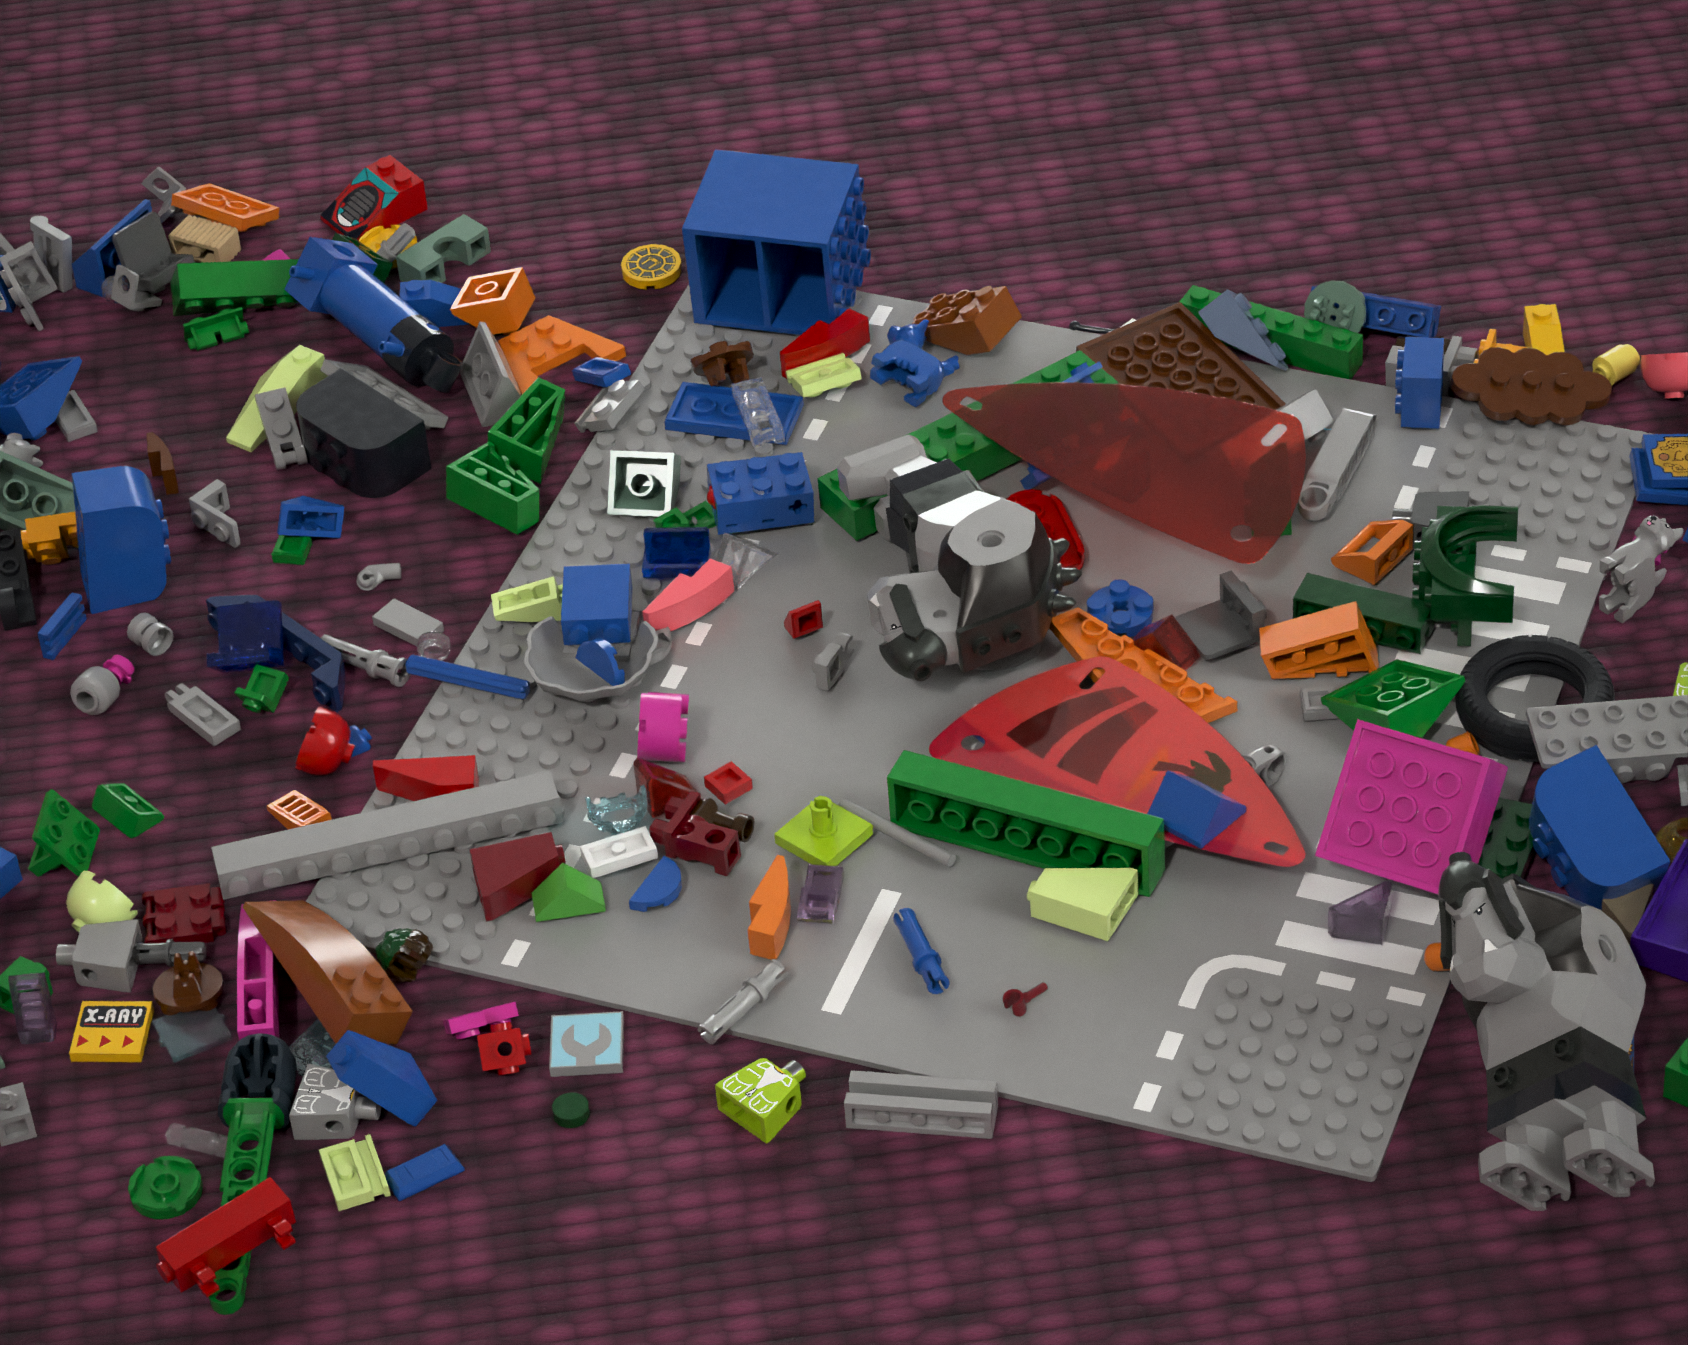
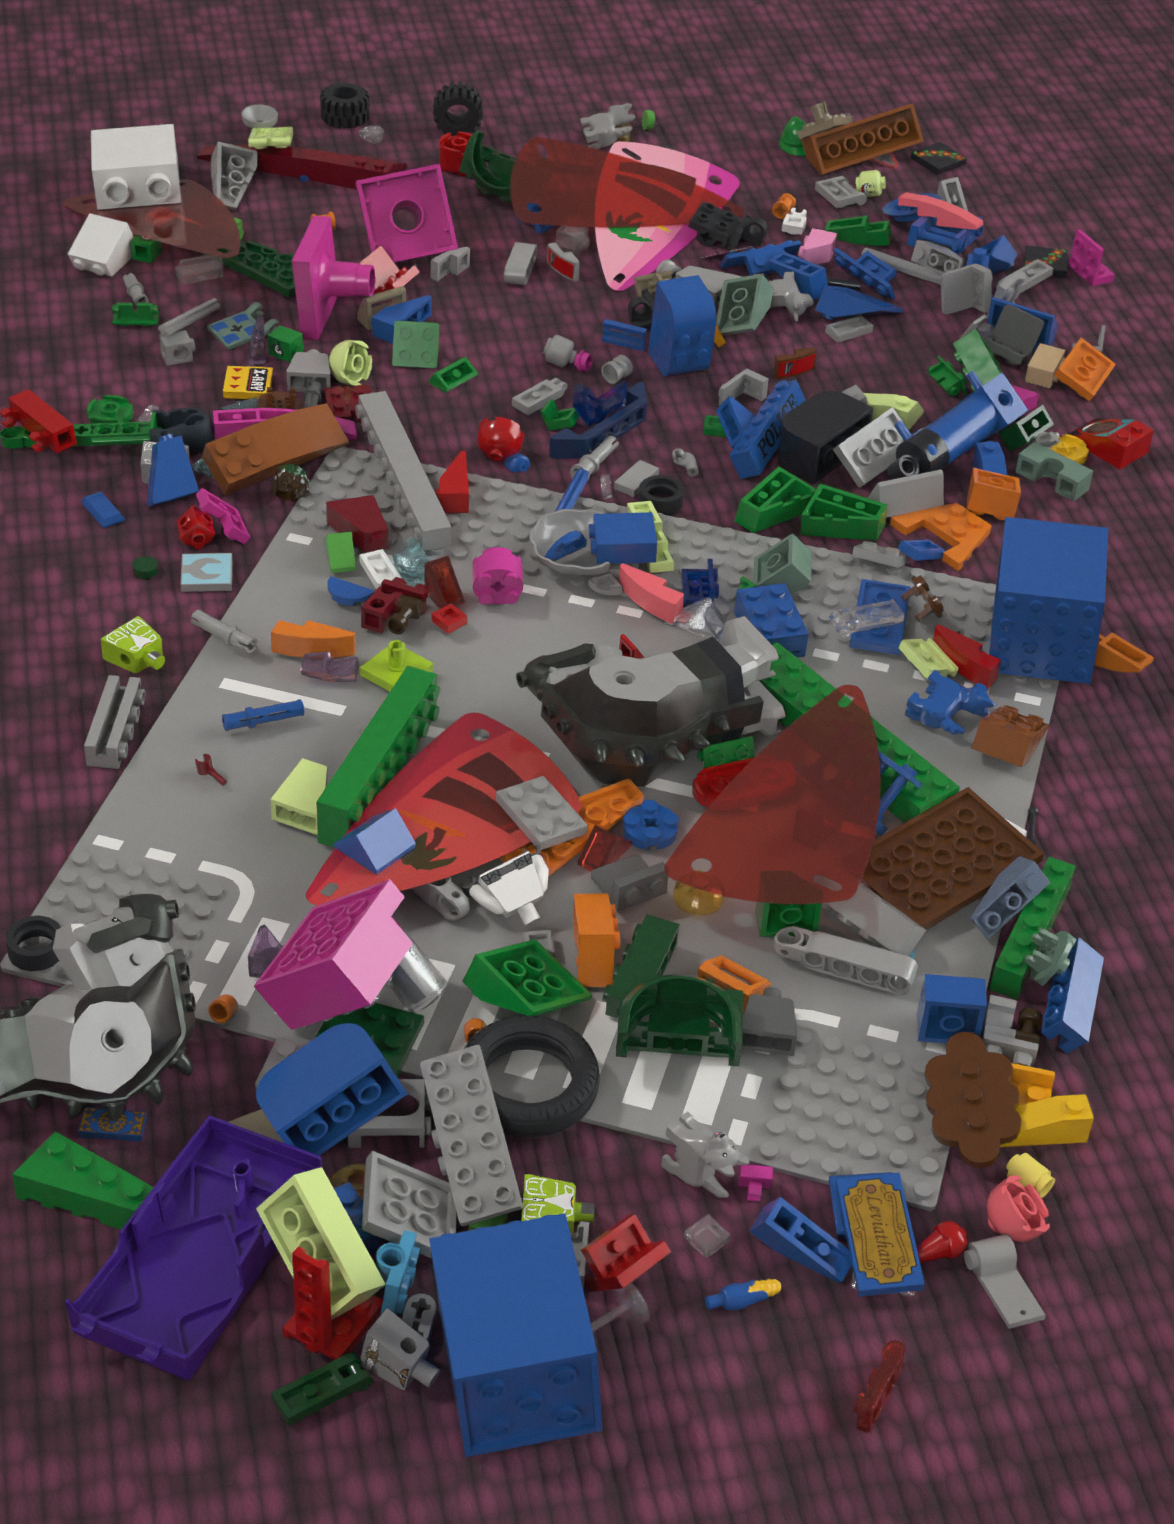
camera: 80 degrees right, 0 degrees up
orange slope [267,790,332,830] -> none
yellowish green plate [319,1134,391,1211] -> none
none -> black tyre [6,915,61,972]
none -> white torso [460,845,549,926]
none -> light grey plate [495,776,588,850]
none -> black tyre [638,475,684,516]
none -> clear yellow piece [673,870,725,915]
none -> blue brick [729,380,806,479]

